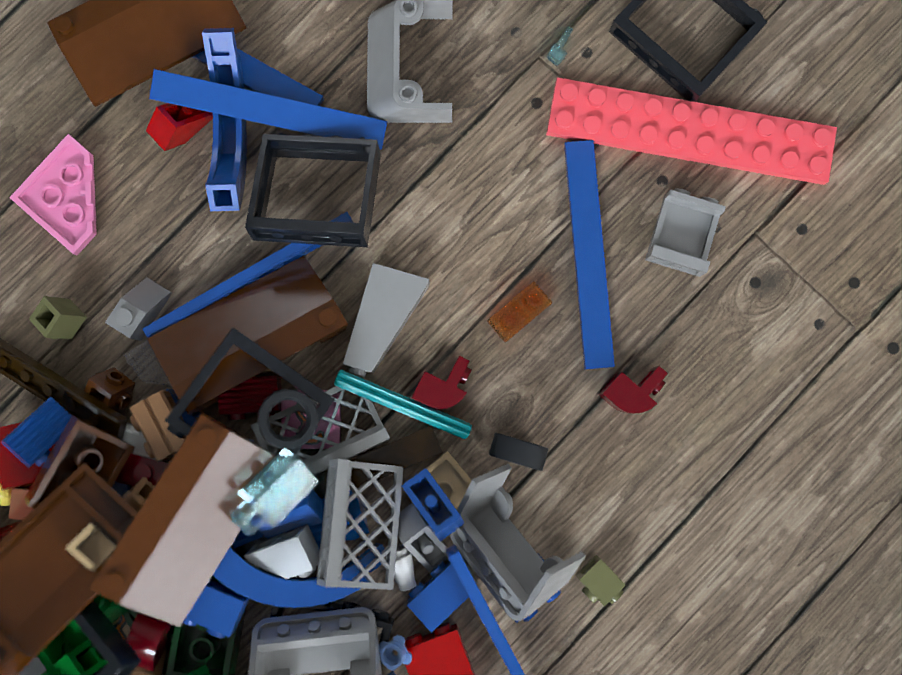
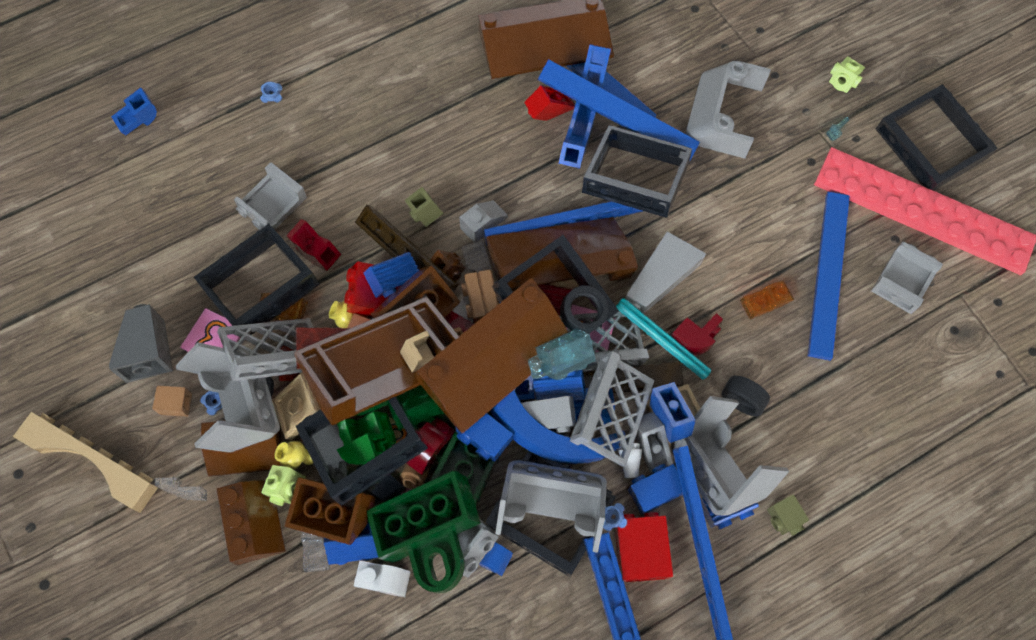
camera: 15 degrees right, 15 degrees down
bright pink plate [9,134,97,256] -> none
dark red brick [598,366,668,413] -> none

